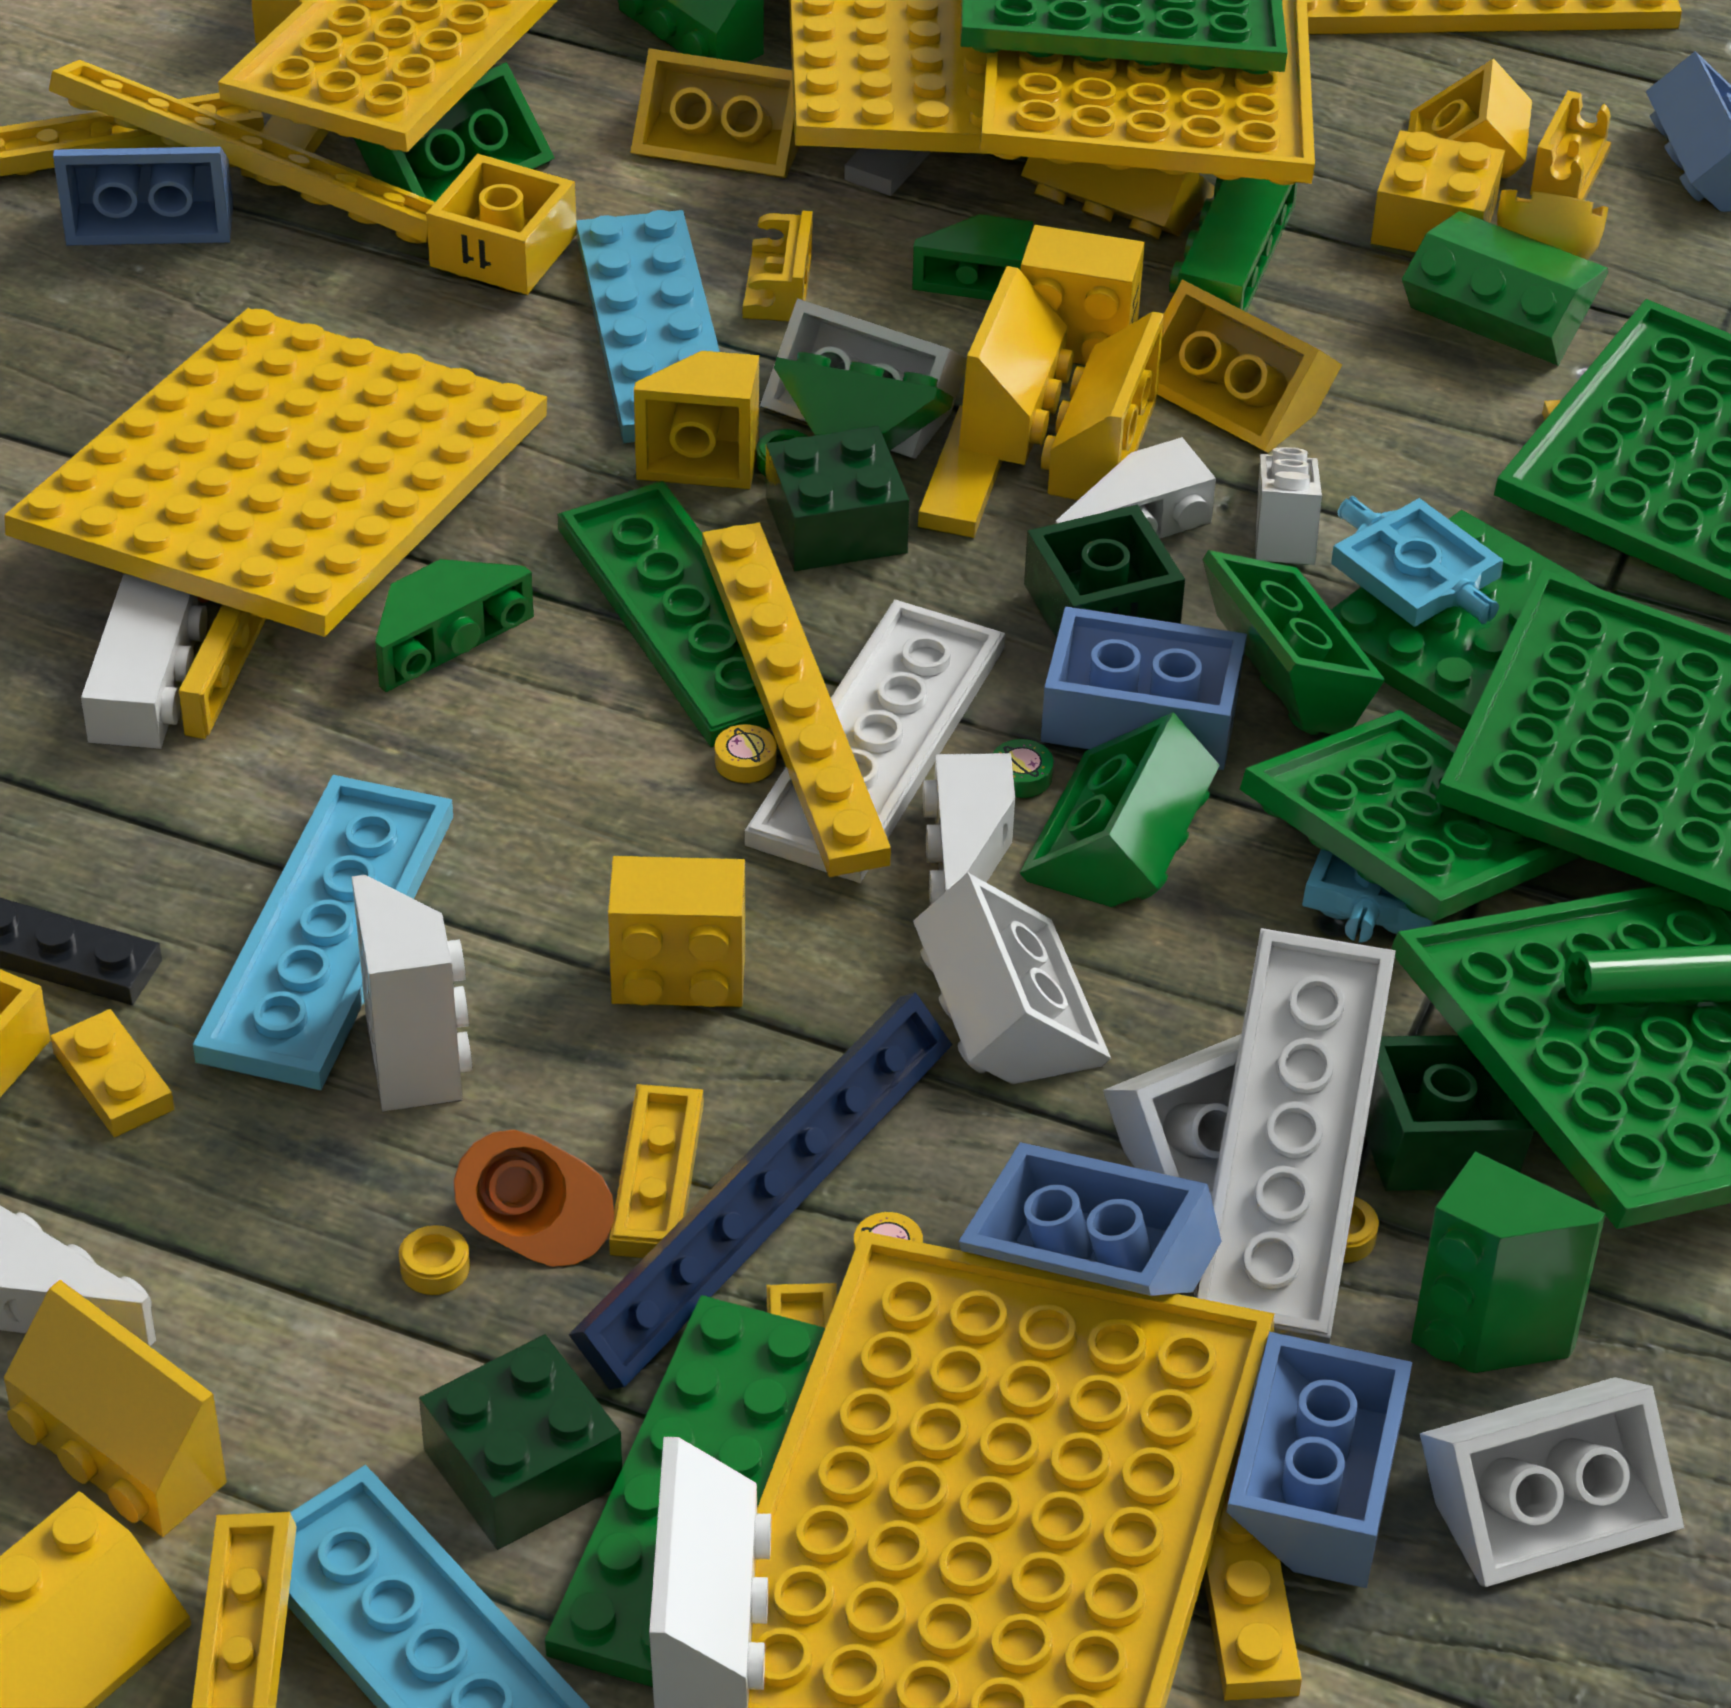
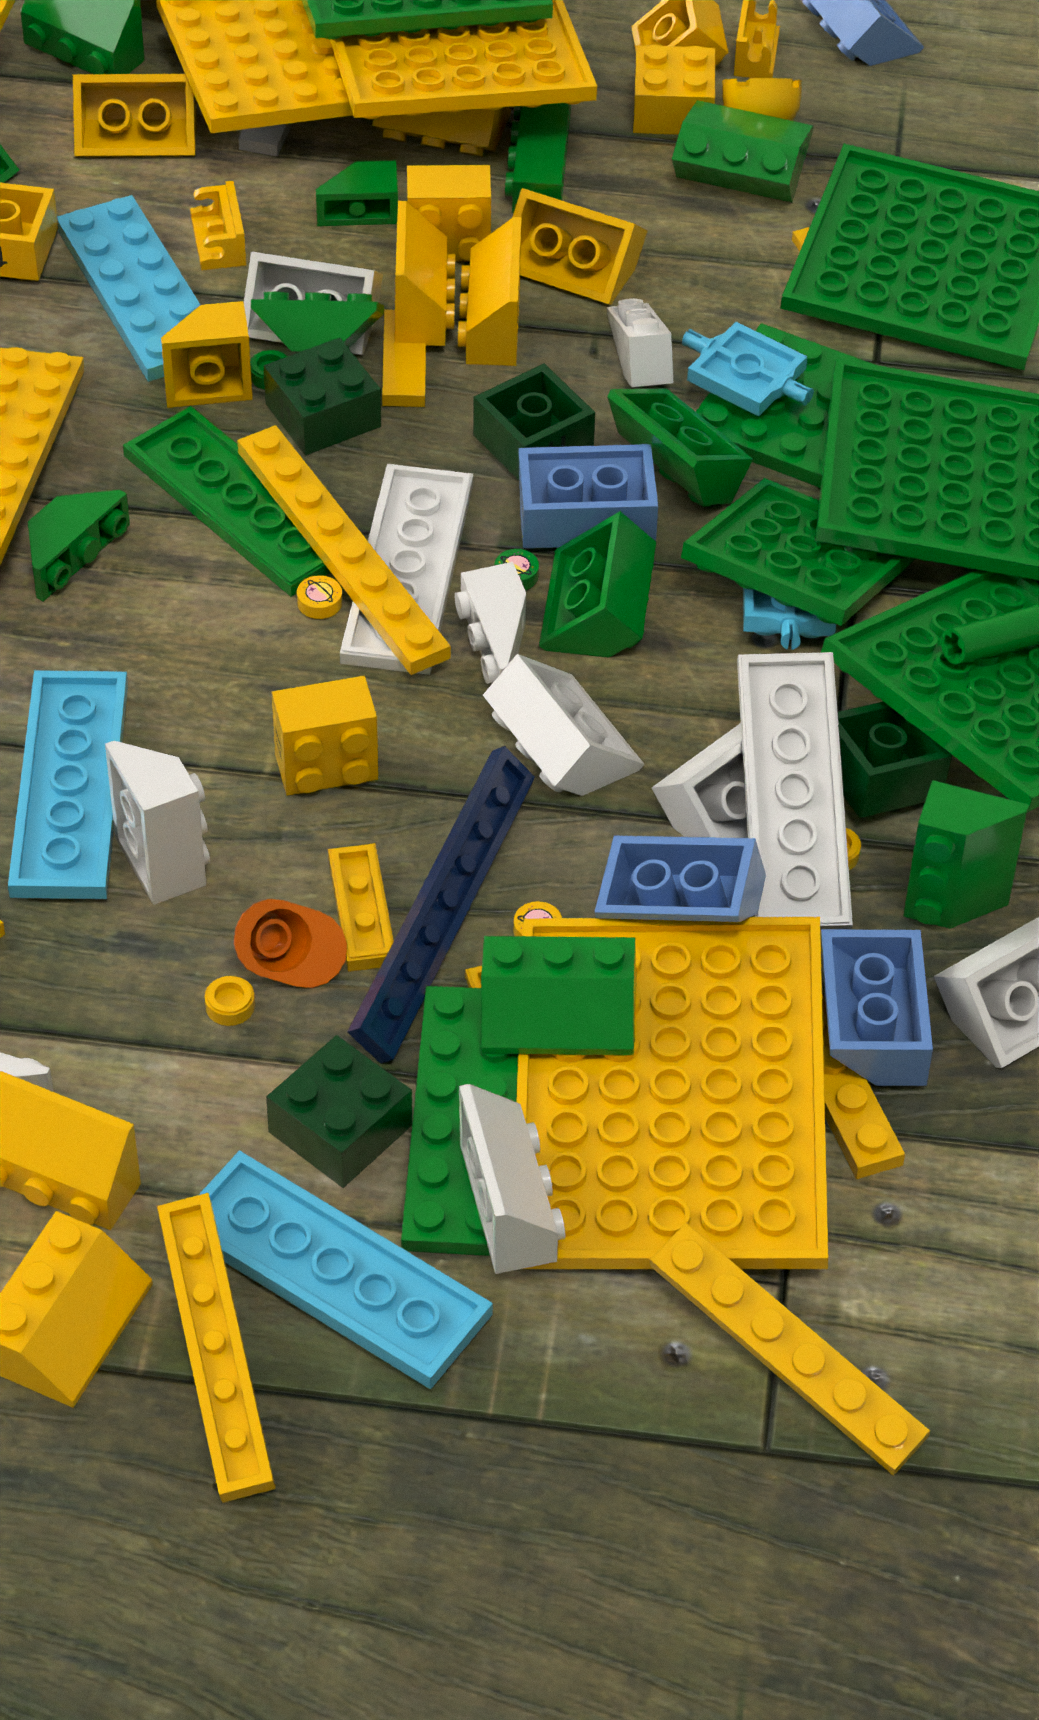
camera: 15 degrees left, 5 degrees up
white slope [1056,437,1216,539] -> none
none -> green slope [481,936,637,1055]

